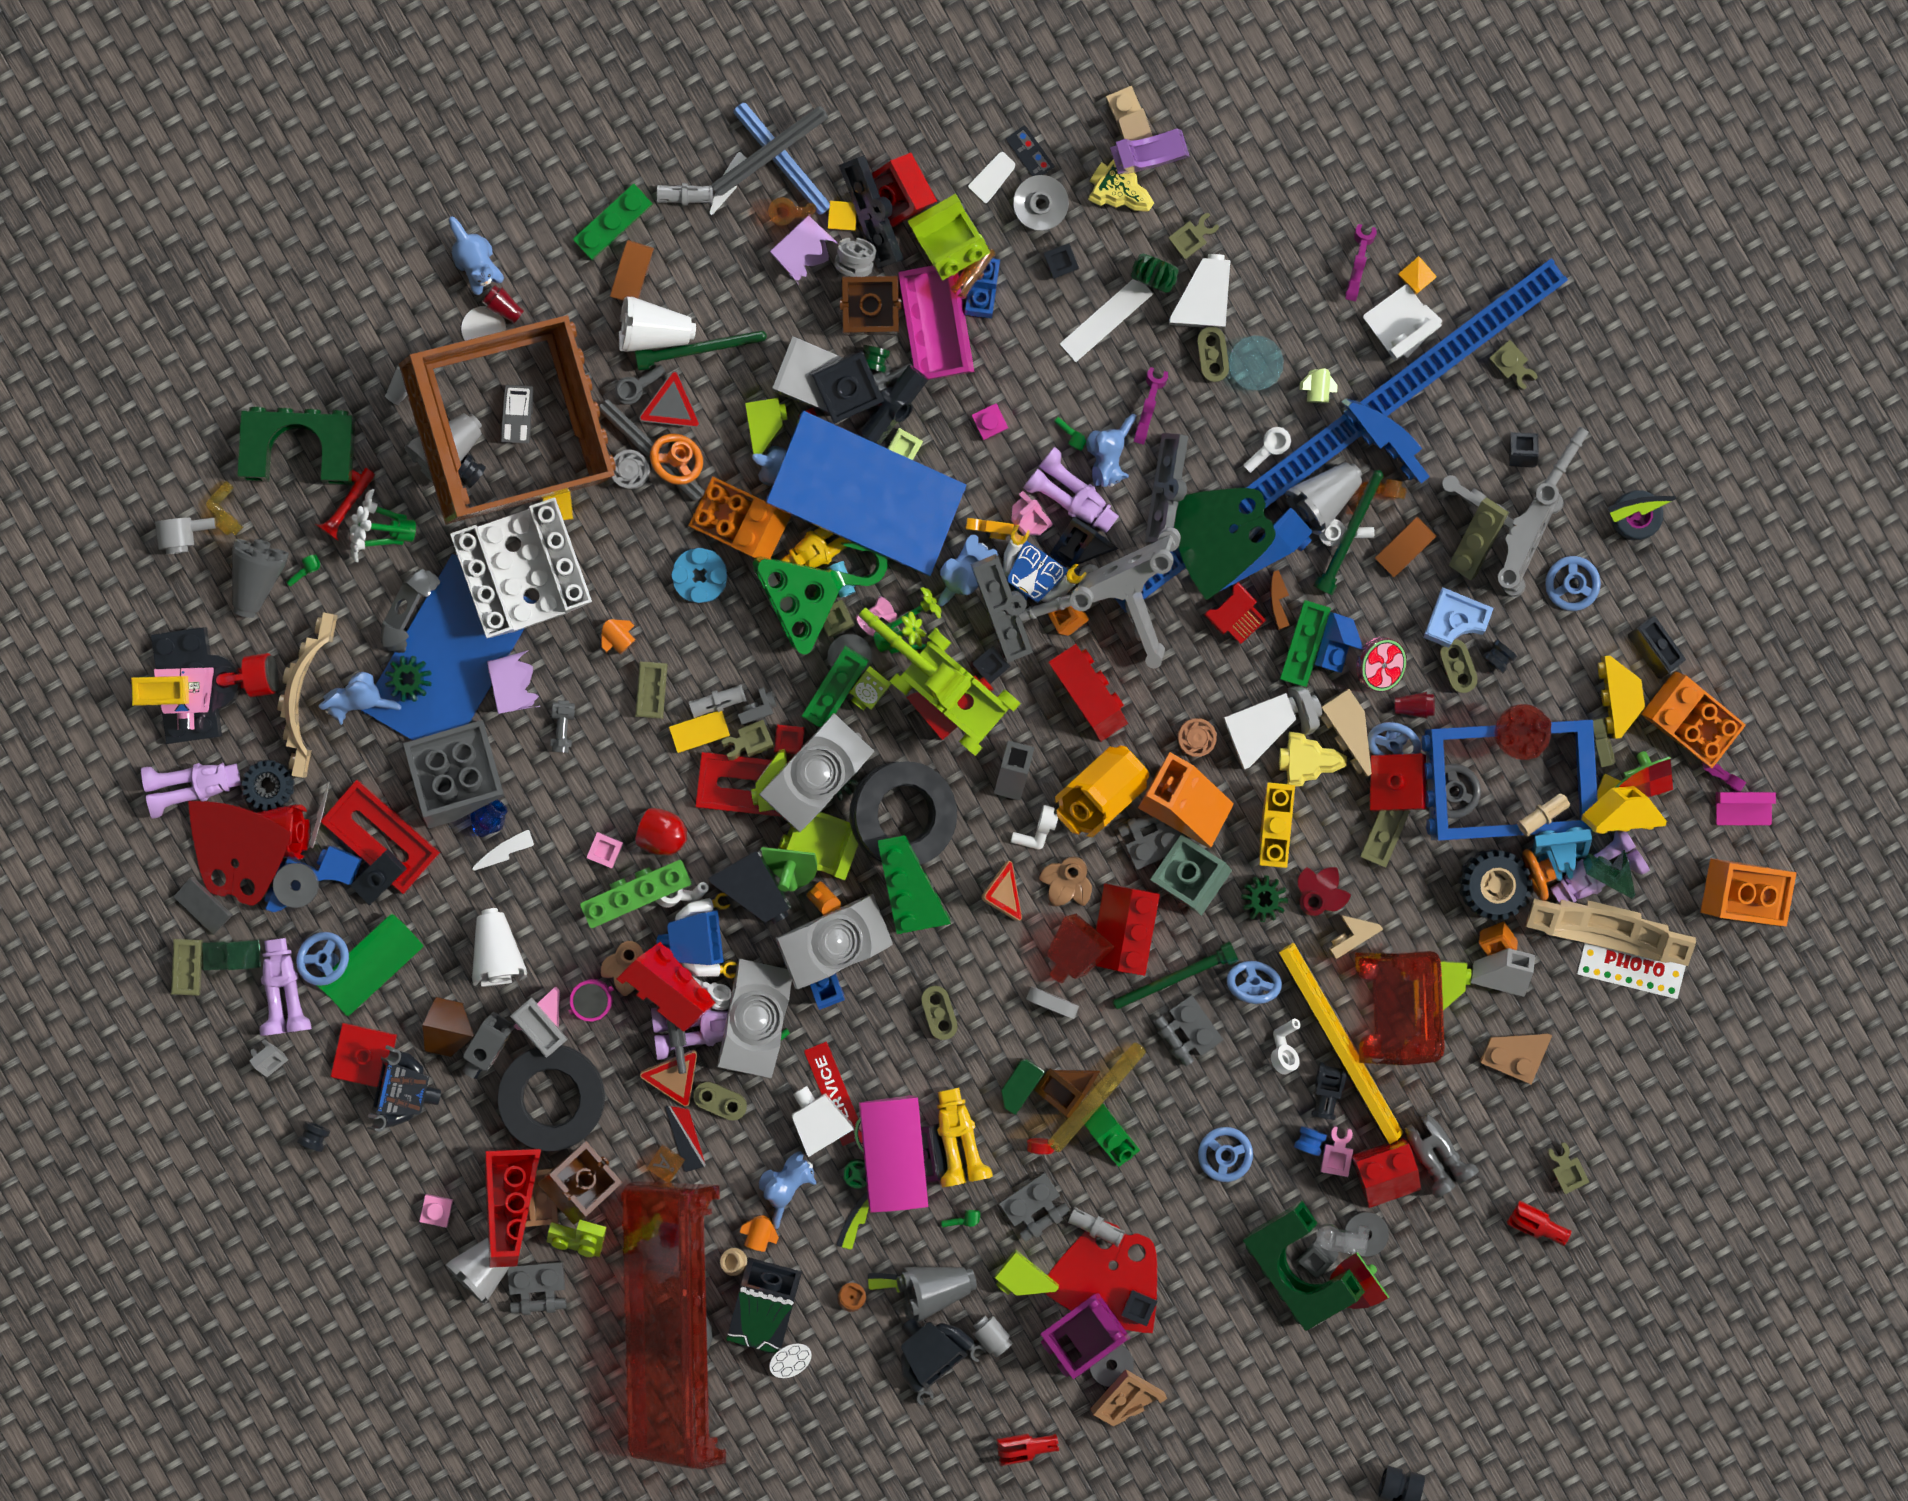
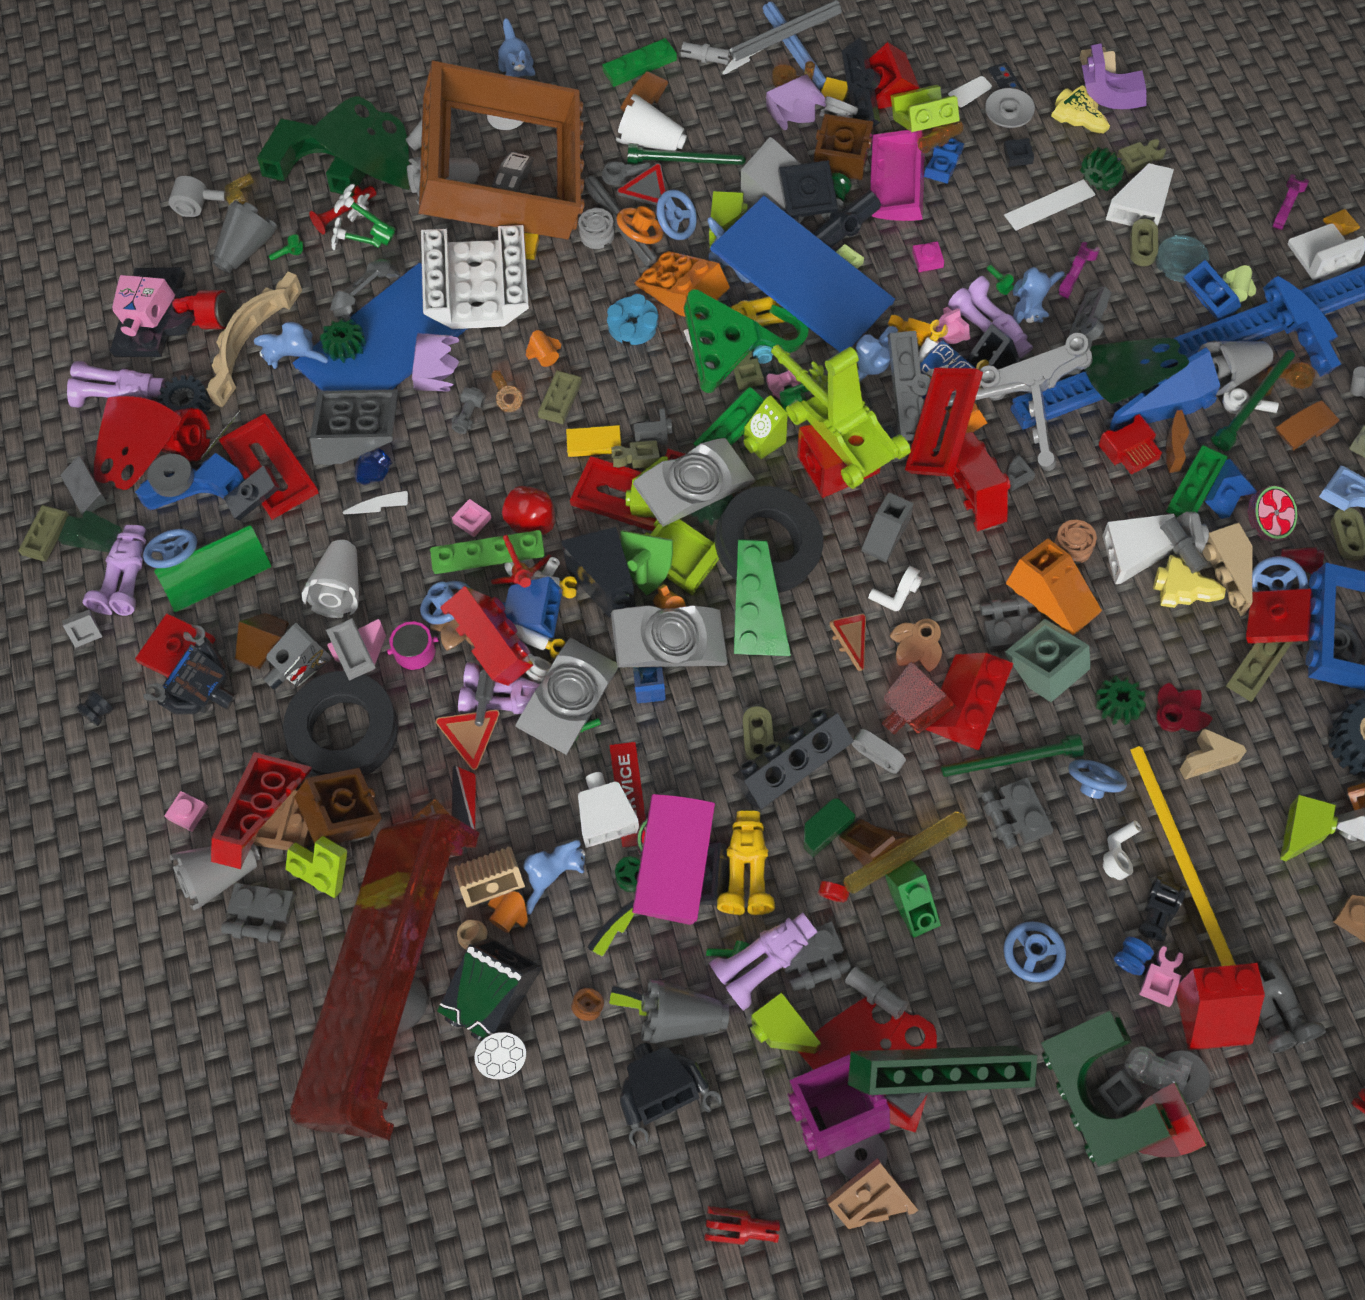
camera: 20 degrees right, 25 degrees down
yellow tile [131,676,189,706] -> none
light grey pin [689,684,747,718] -> none
olive plate [694,1081,747,1121] -> none
light grey brick [973,1315,1013,1357] -> none
light orange brick [1055,745,1149,837] -> none
white plate [1243,427,1291,473] -> none
yellow slope [1259,782,1295,868] -> none
clear red windscreen [1355,951,1445,1065] -> none
none -> dark green piece [309,96,410,190]
none -> medium blue piece [420,581,470,624]
none -> tan brick [454,847,525,908]
none -> clear orange plate [491,370,523,413]
none -> red plant [491,535,552,588]
none -> medium blue piece [656,190,697,240]
none -> lavender piece [709,912,817,1011]
none -> black brick [733,708,854,809]
none -> dark green brick [848,1046,1037,1095]
none -> red piece [905,368,983,477]
none -> dark grey tile [1007,454,1035,491]
none -> dark grey pin [1160,517,1208,574]
none -> blue brick [1184,260,1241,321]

